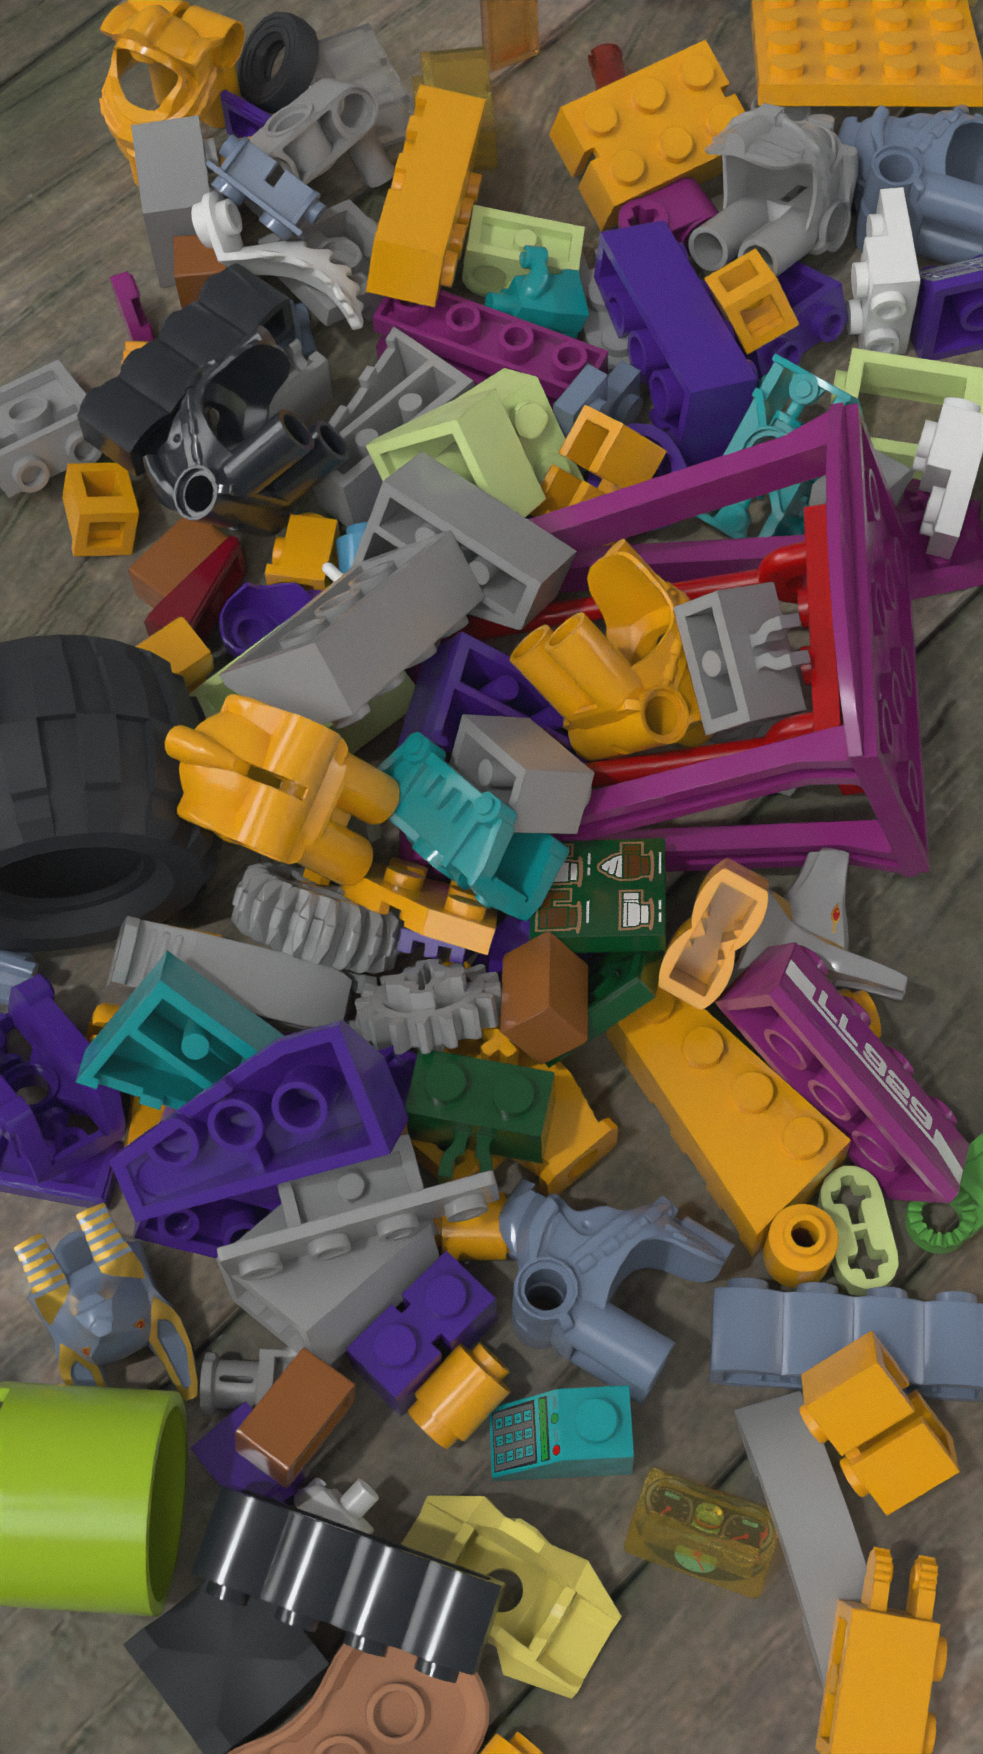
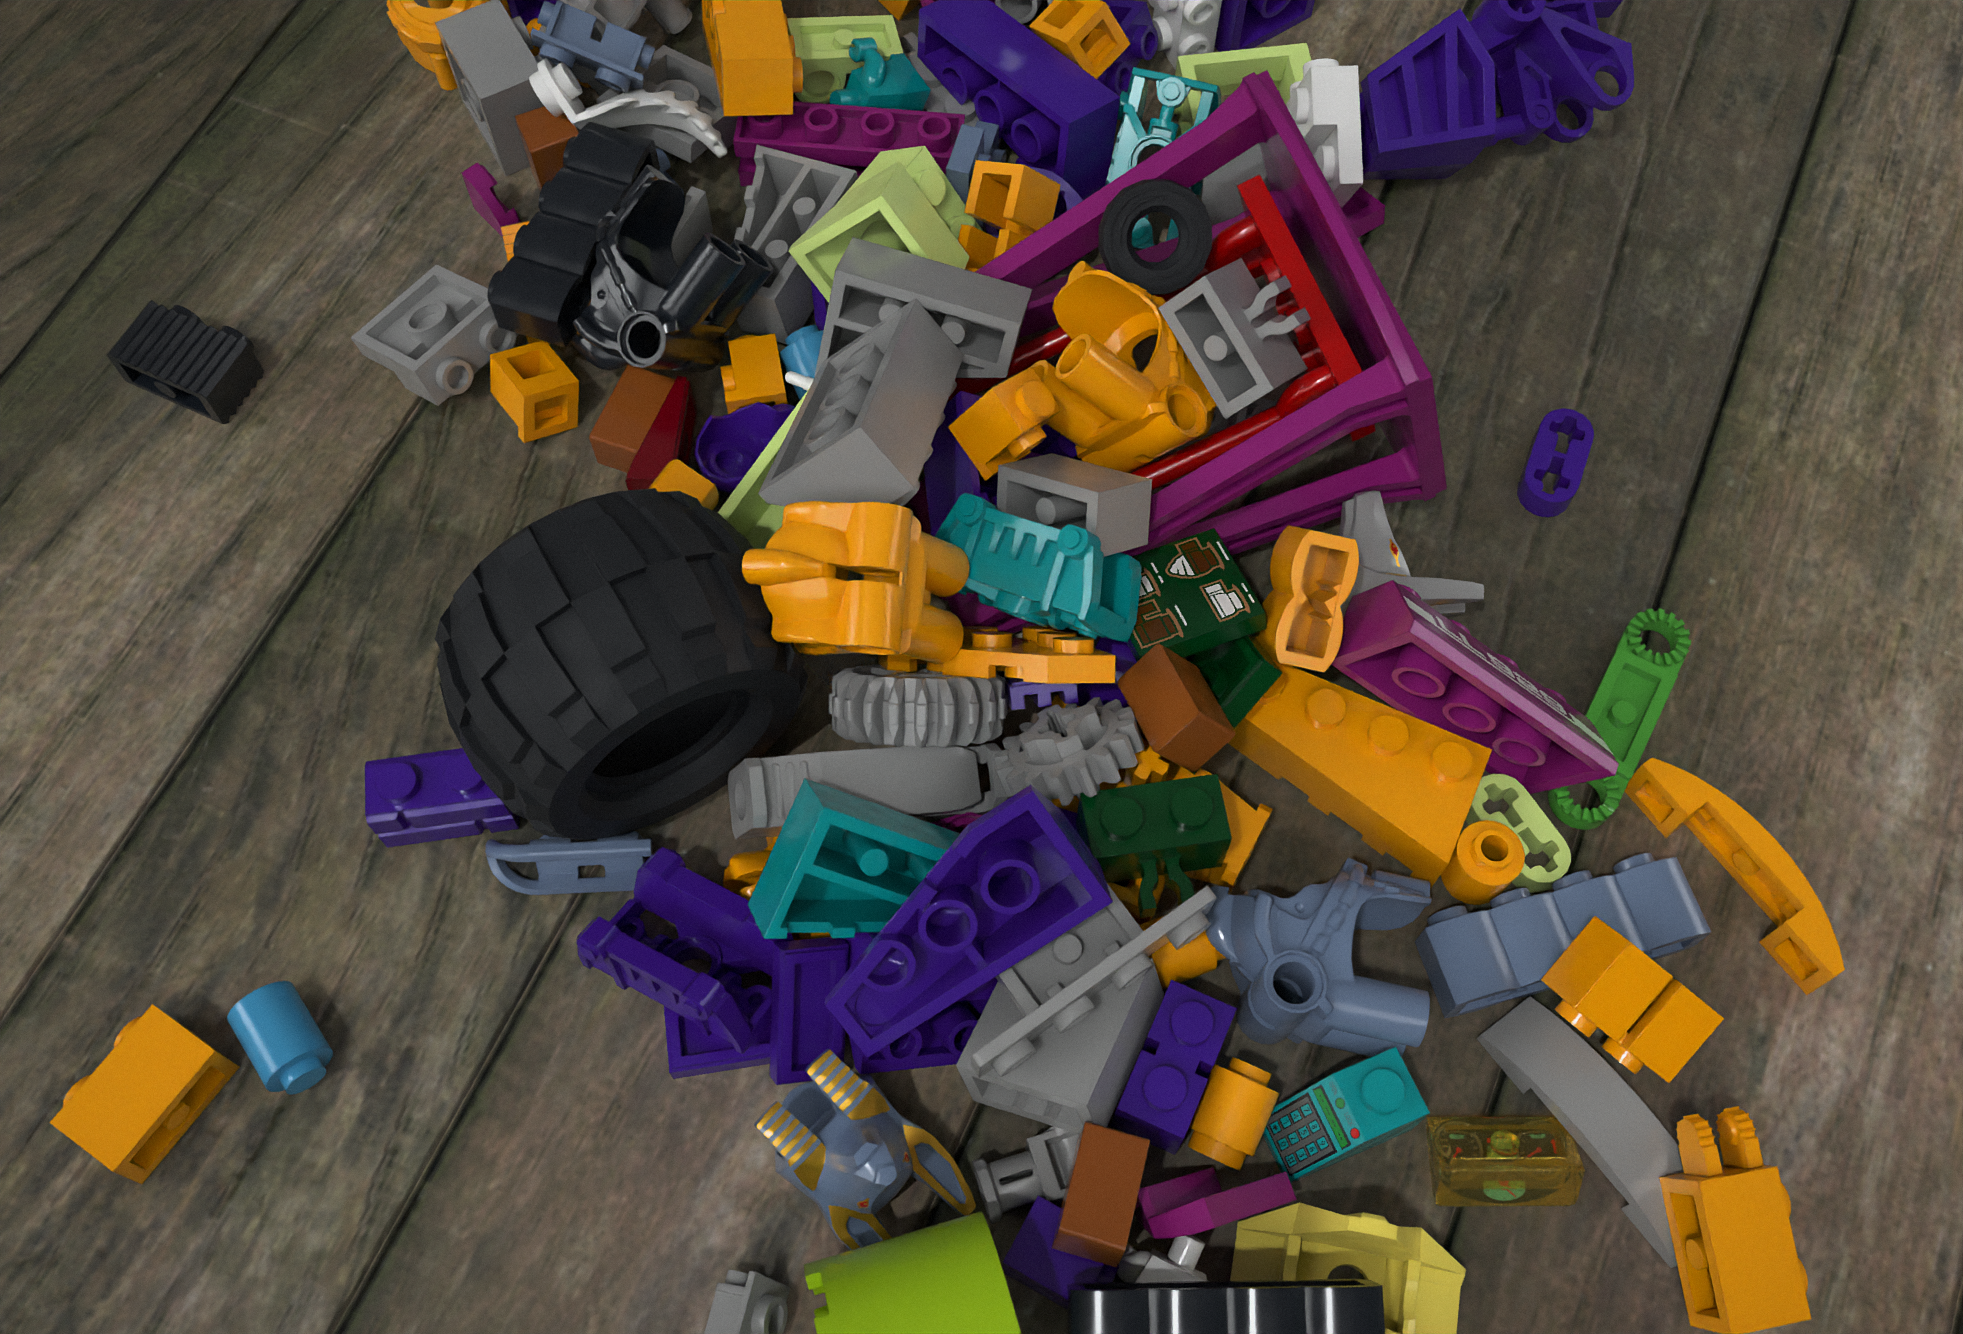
camera: 25 degrees left, 0 degrees up
none -> dark purple tile [769,937,849,1085]
none -> light orange brick [948,366,1062,481]
none -> black tyre [1098,179,1212,295]
none -> magenta slope [1134,1167,1297,1239]

